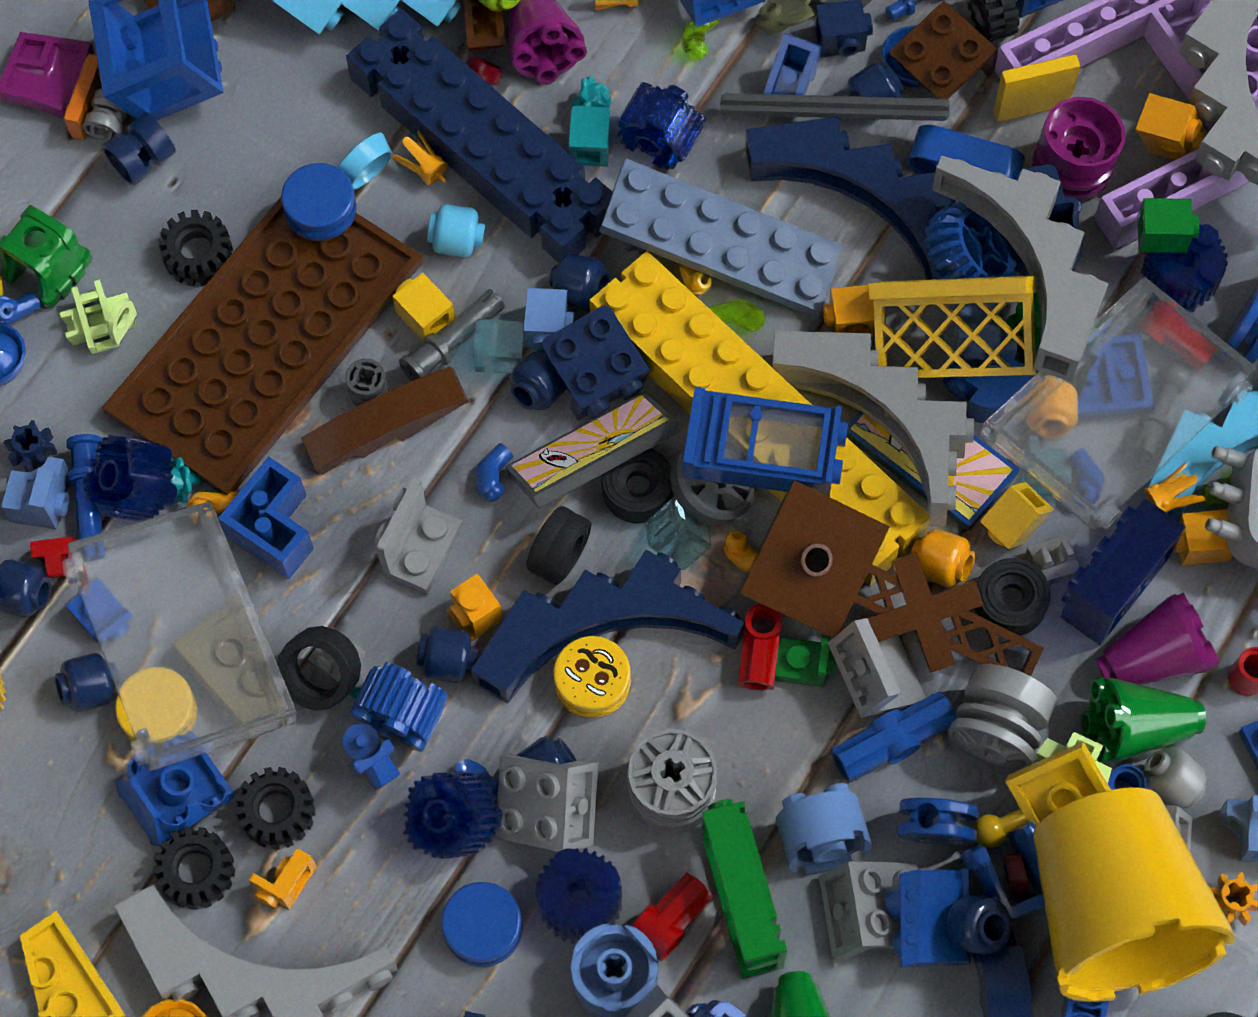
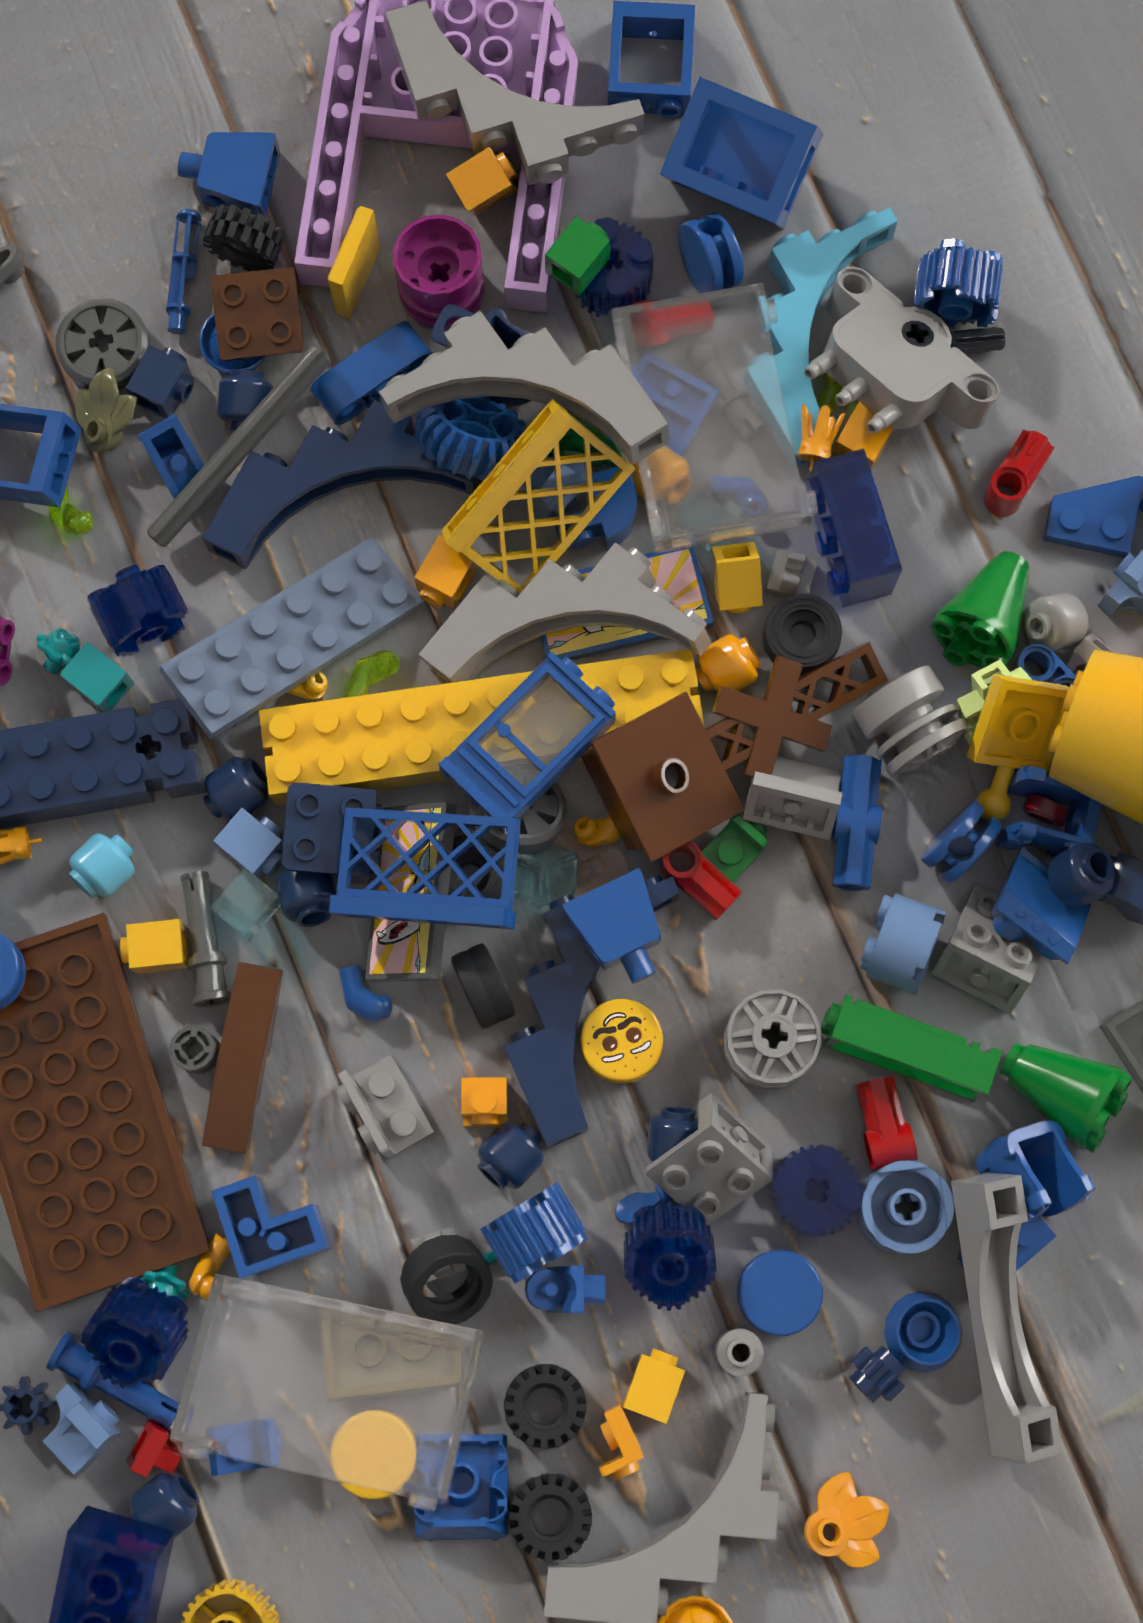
camera: 55 degrees left, 10 degrees up
dark blue head [55,653,120,712] -> none
magenta cone [1095,593,1220,685] -> none
none -> blue fence [329,807,521,930]
none -> blue torso [562,868,661,984]
none -> yellow brick [622,1348,685,1424]
none -> light grey brick [715,1328,764,1376]

